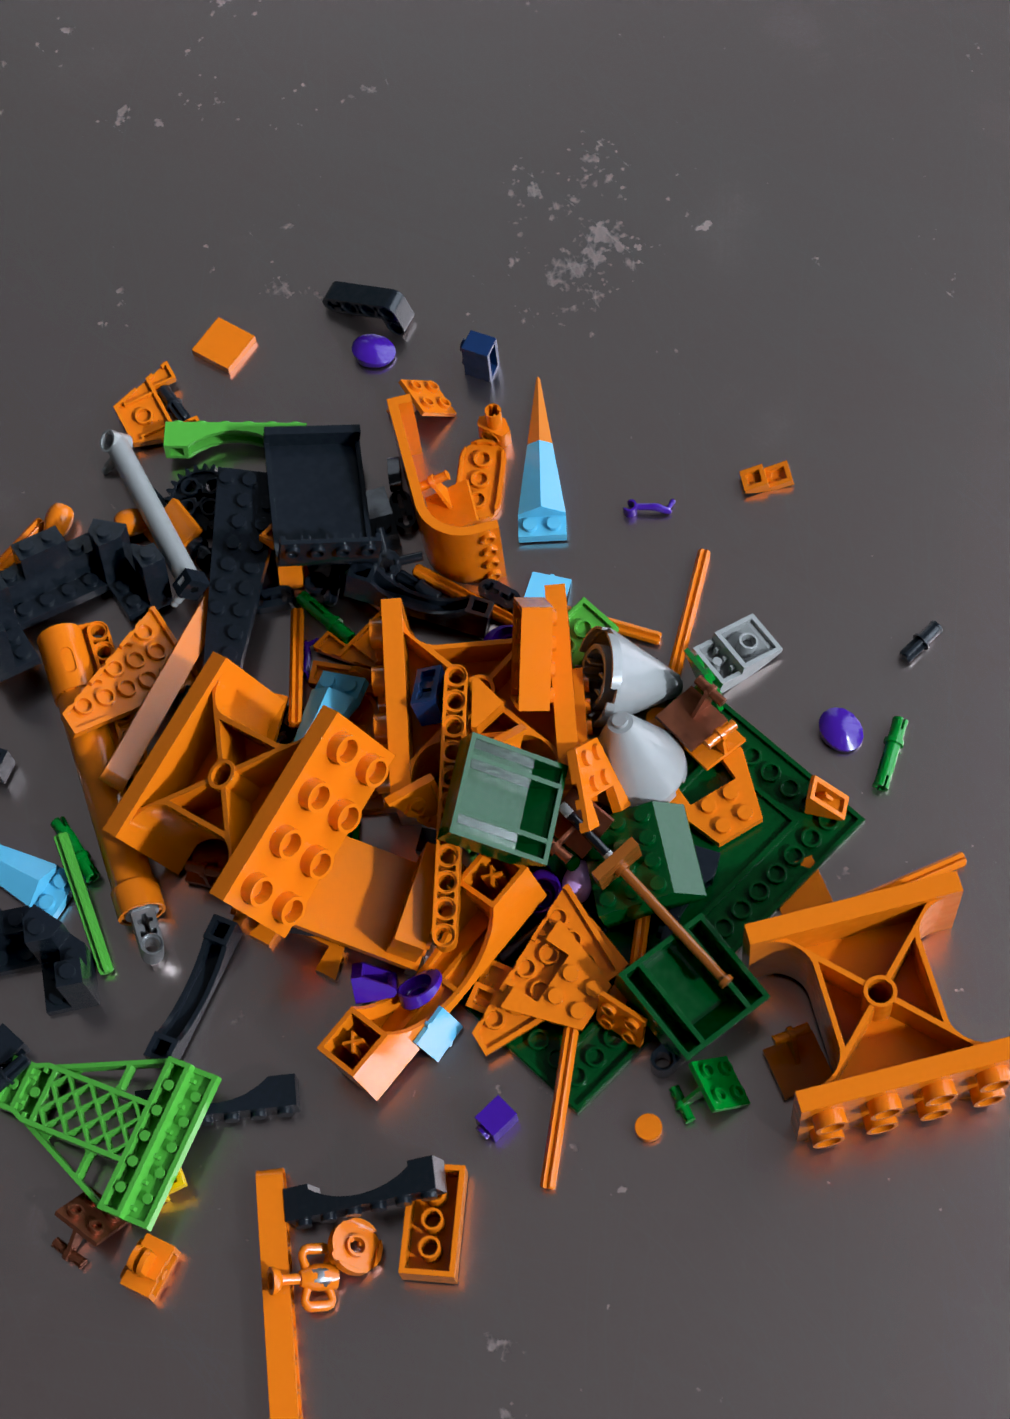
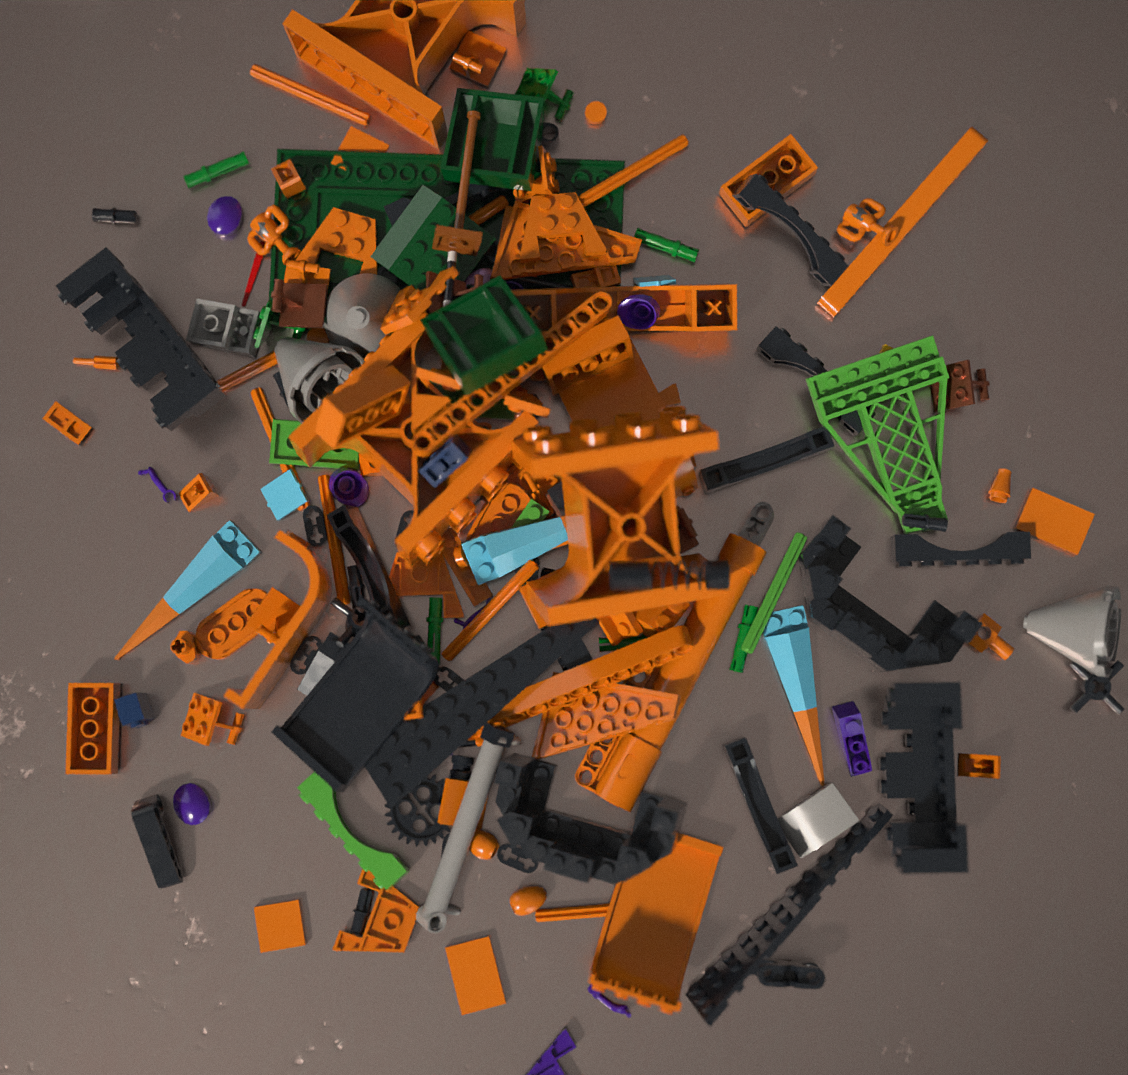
camera: 135 degrees left, 20 degrees up
orange brick [120,1233,181,1303] -> none
orange plate [327,1218,383,1276] -> none
dark purple tile [351,962,397,1004] -> none
black beam [387,456,403,492] -> none
dark purple brick [475,1095,519,1143] -> none
none -> black brick [56,247,226,431]
none -> orange brick [66,683,121,774]
none -> orange axle [73,356,119,370]
none -> orange slope [178,473,219,512]
none -> red sticker [242,241,266,307]
none -> orange piece [247,205,301,265]
none -> orange tile [445,935,506,1015]
none -> black piece [609,560,730,591]
none -> green pin [634,228,700,263]

